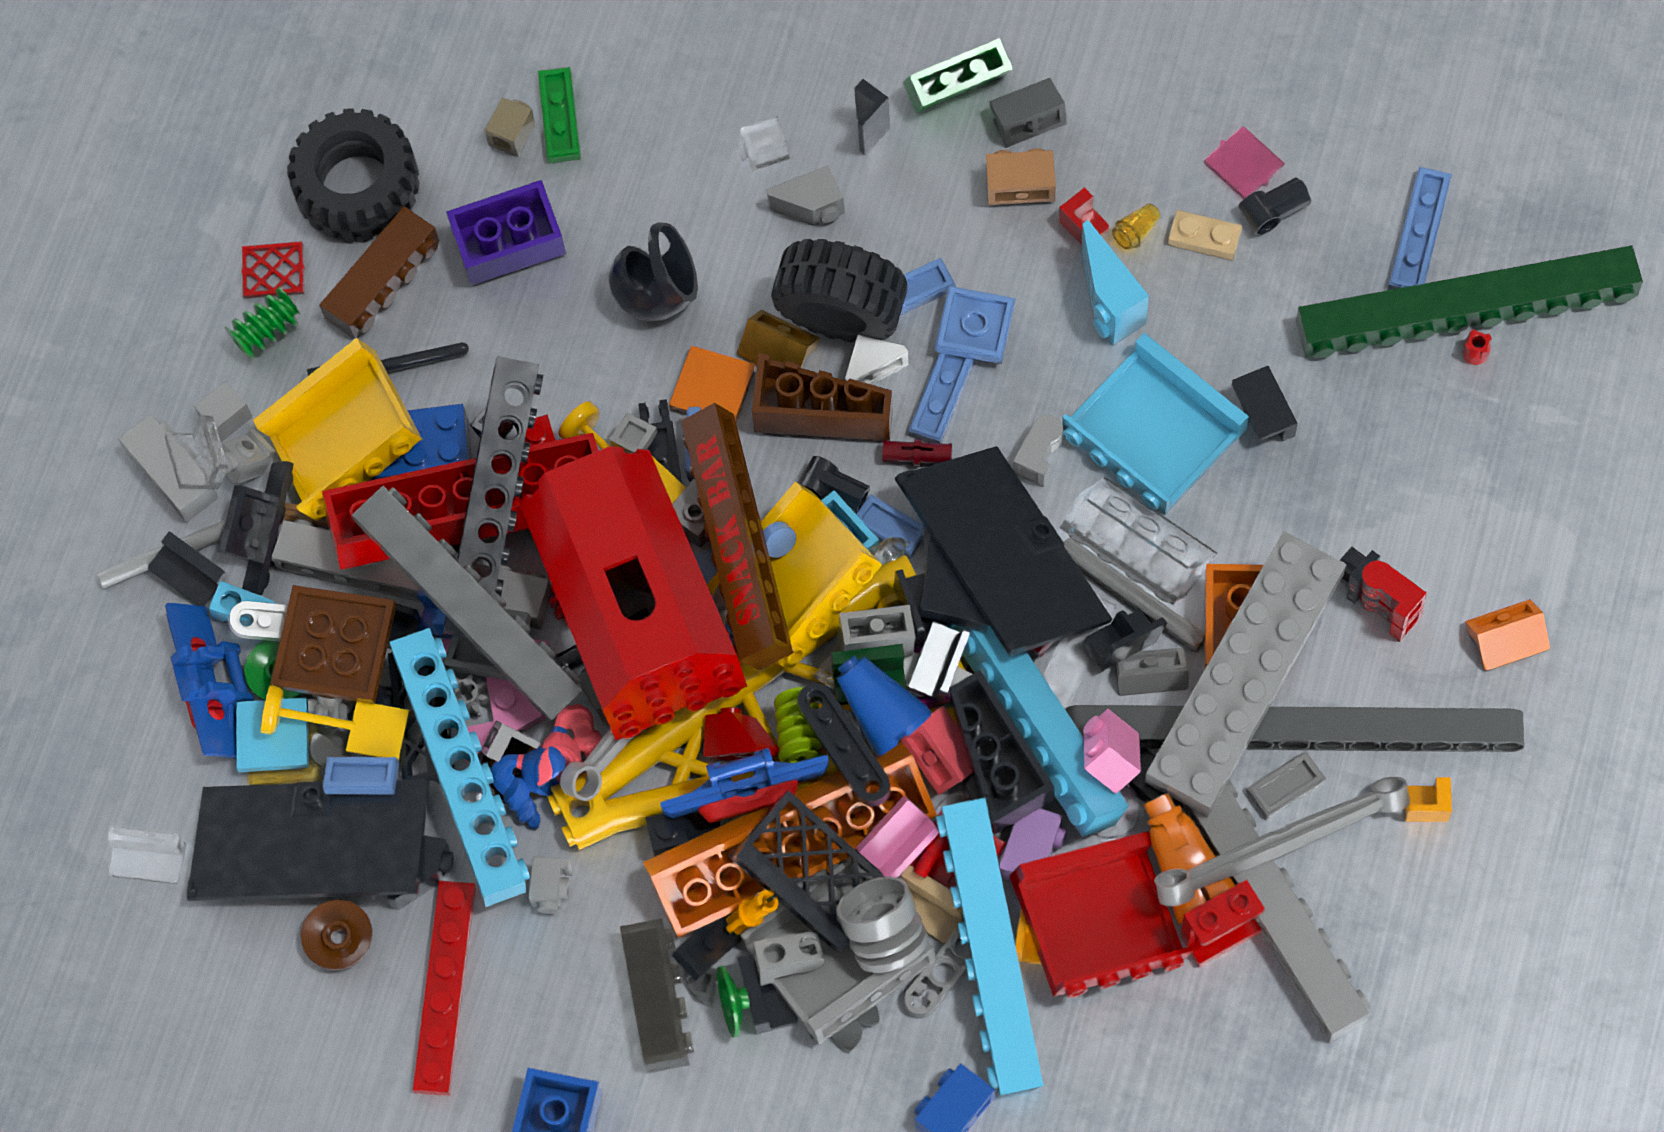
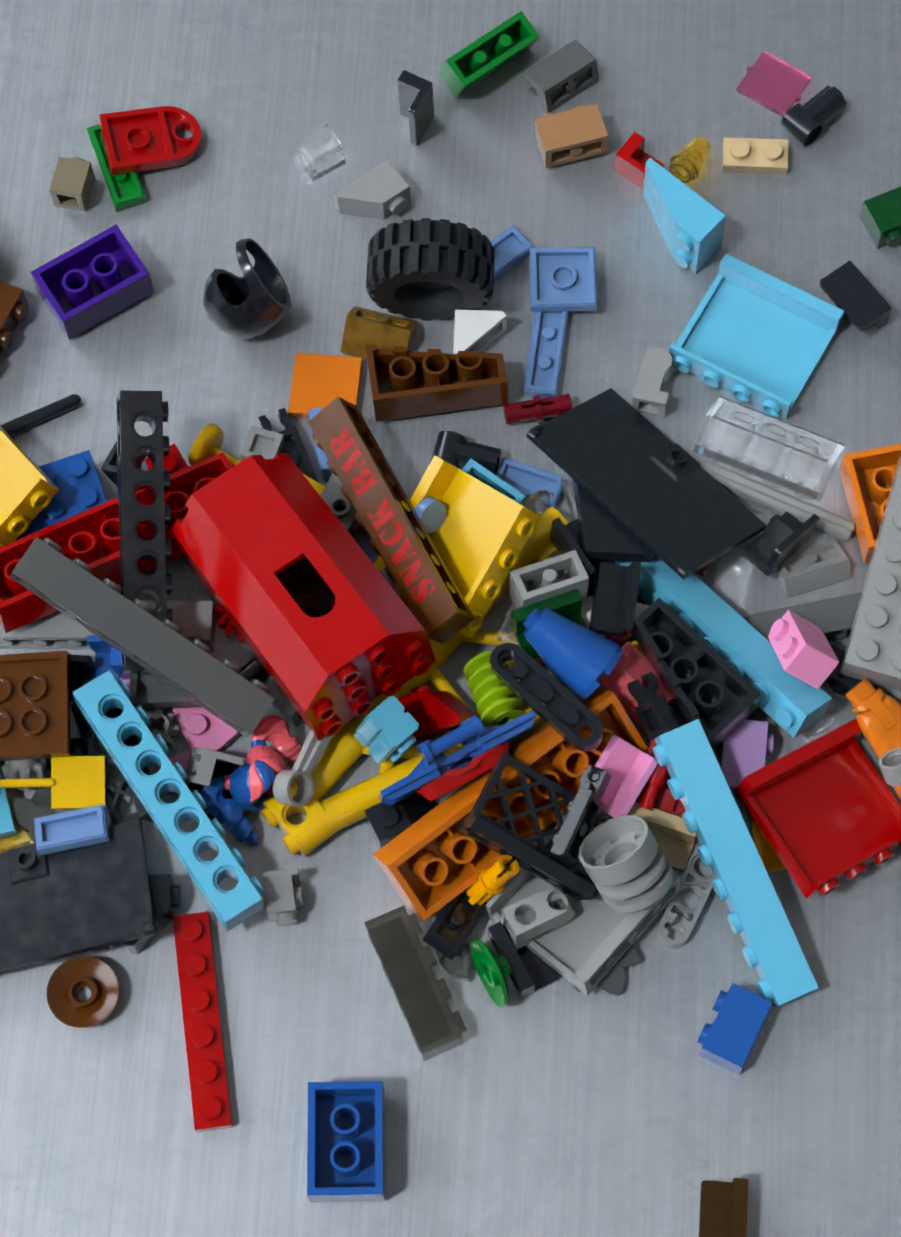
camera: 15 degrees left, 0 degrees up
none -> red tile [99,106,201,175]
none -> medium azure brick [354,696,419,764]
none -> black hinge [550,765,612,868]
none -> black plate [627,672,679,740]

